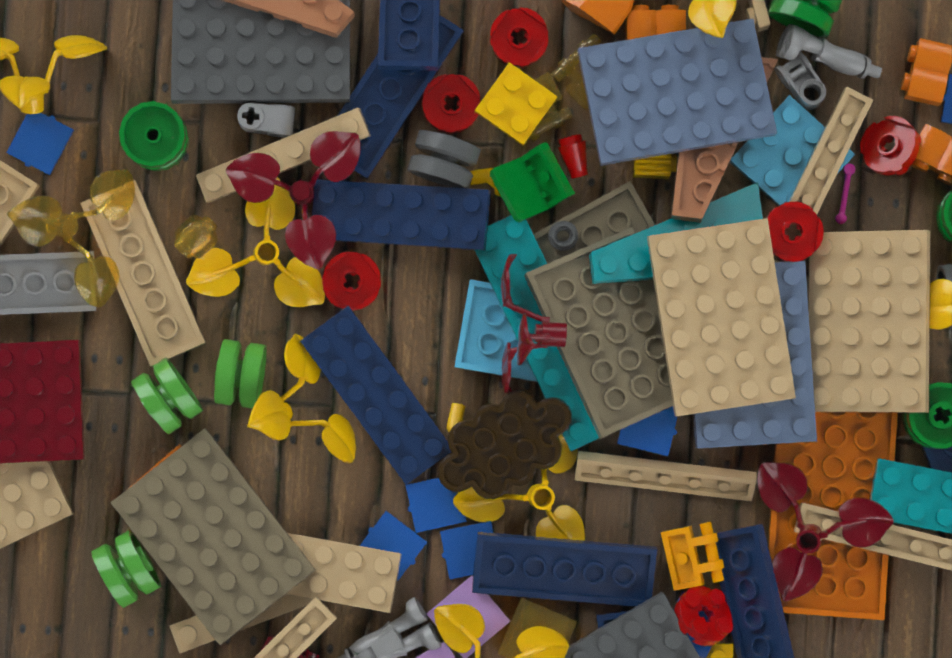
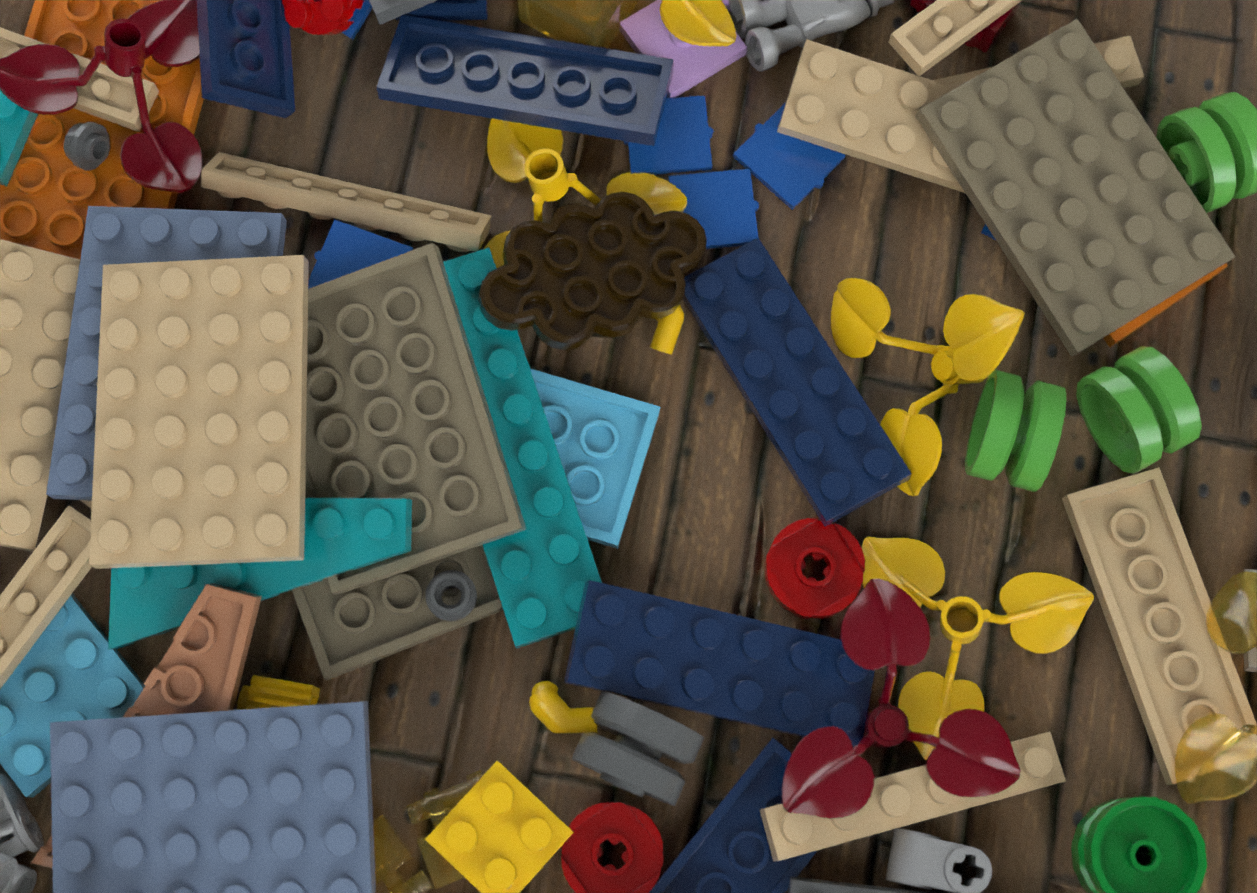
camera: 175 degrees left, 10 degrees down
clear yellow head [174,215,218,259] -> none
green bracket [490,142,575,223] -> none
dark red plant [501,254,567,394] -> none
red cone [557,134,588,179] -> none
light orange plate [661,521,725,591] -> none
red plate [766,202,824,262] -> none
none -> dark grey plate [64,122,110,171]

